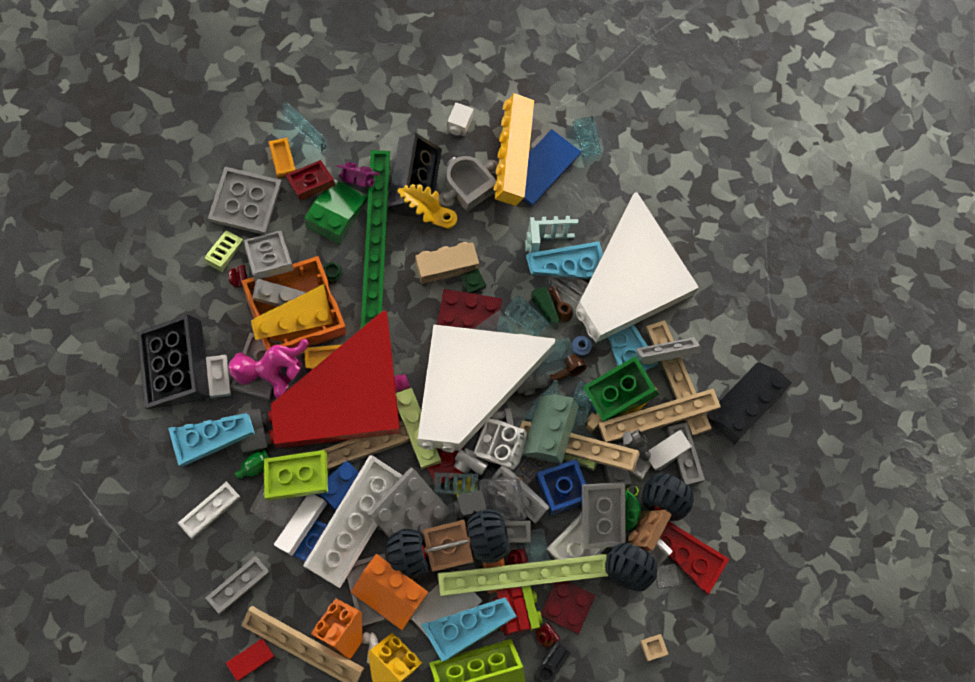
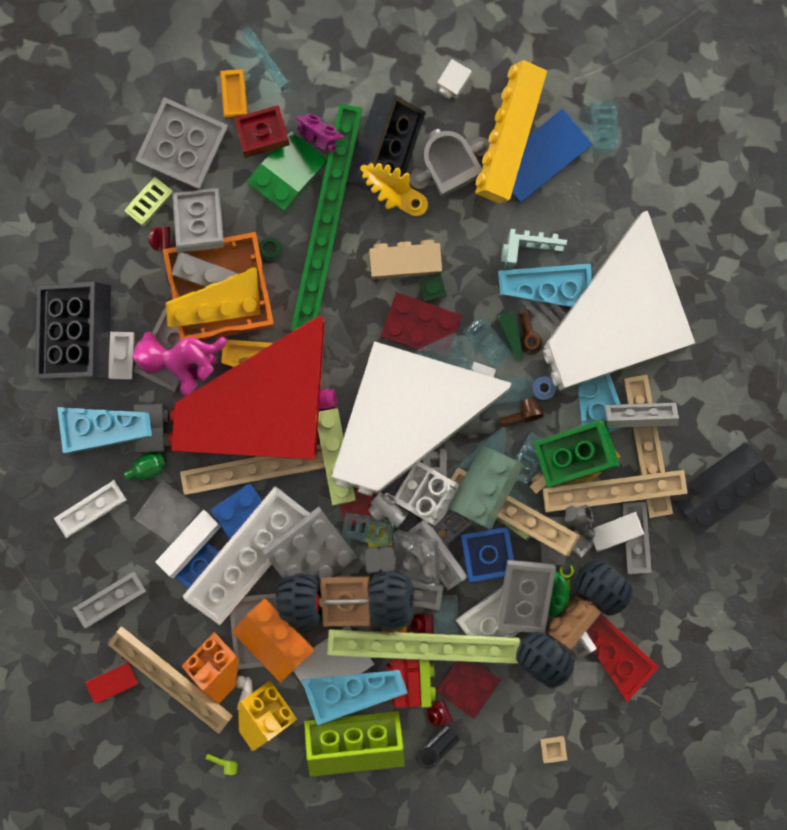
camera: 15 degrees right, 15 degrees up
lime plate [264,450,328,501] -> none

